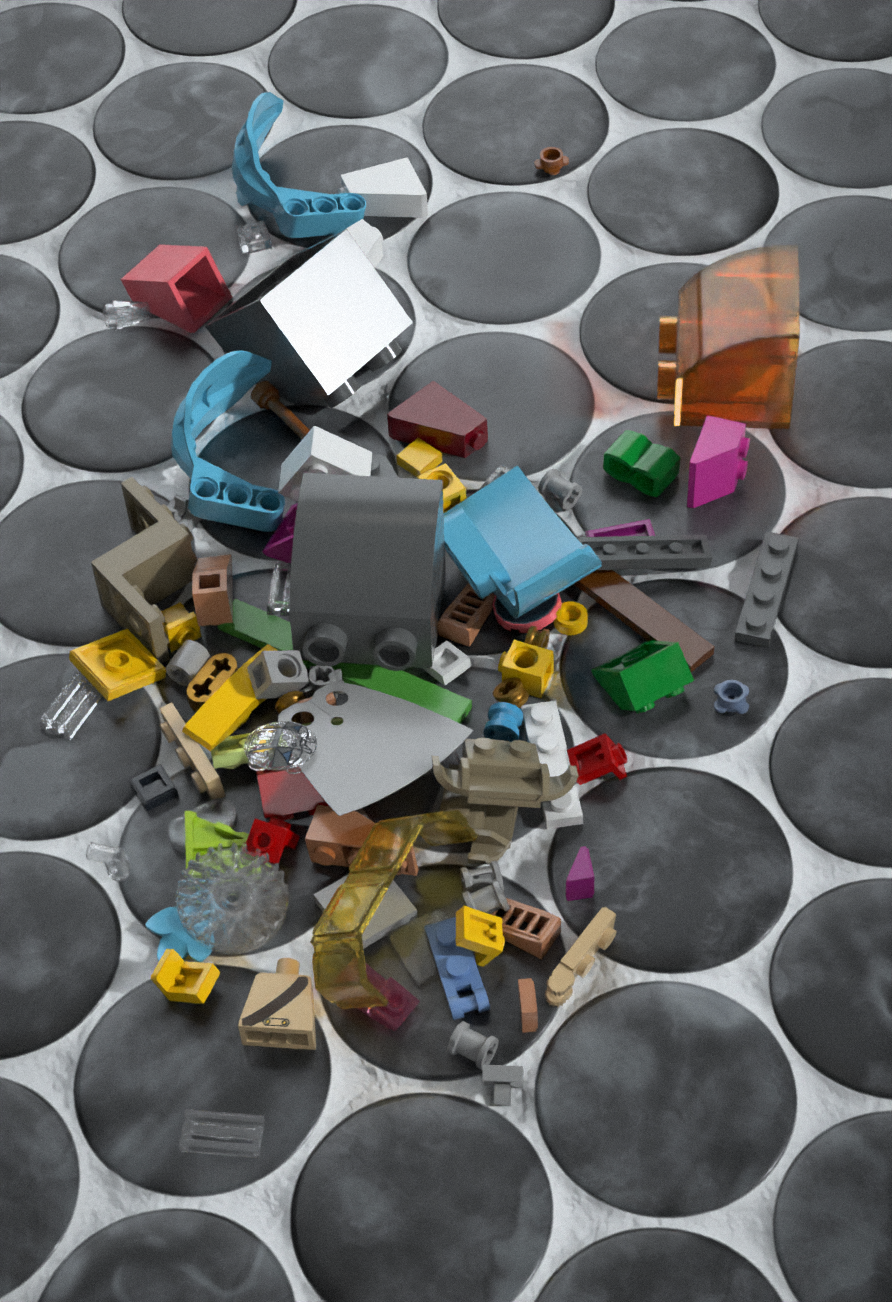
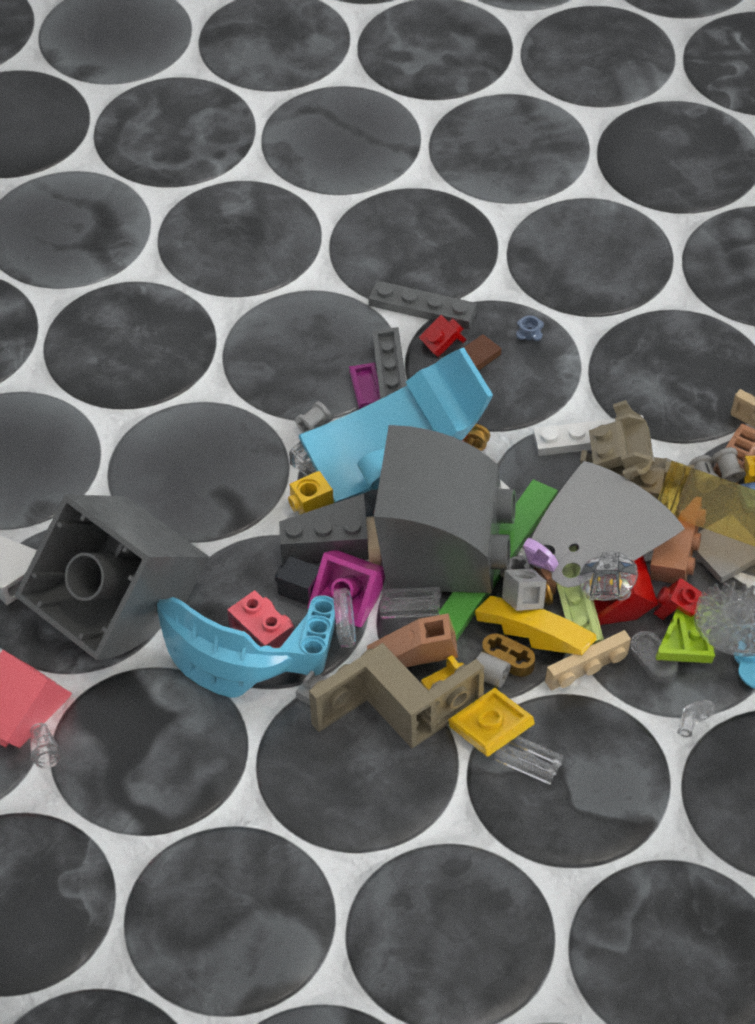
camera: 90 degrees left, 0 degrees up
black tile [129,764,179,812] -> none
dark orange piece [251,381,310,440] -> none
white brick [278,426,372,502] -> none
slope [387,381,488,458] -> none
yellow tile [396,438,442,477] -> none
dark azure wheel [483,702,523,742] -> none
pearl gold bush [493,678,529,708] -> none
yellow brick [498,640,554,699] -> none
magenta slope [566,846,595,901] -> none
red bracket [567,733,628,785] -> none
green slope [591,640,694,714] -> none
green brick [603,430,681,497] -> none
clear orange brick [657,245,800,429] -> none
dark pink slope [687,415,750,508] -> none
none -> coral brick [227,590,294,648]
none -> clear tile [333,588,356,648]
none -> red bracket [419,315,467,357]
none -> lavender tile [523,538,558,572]

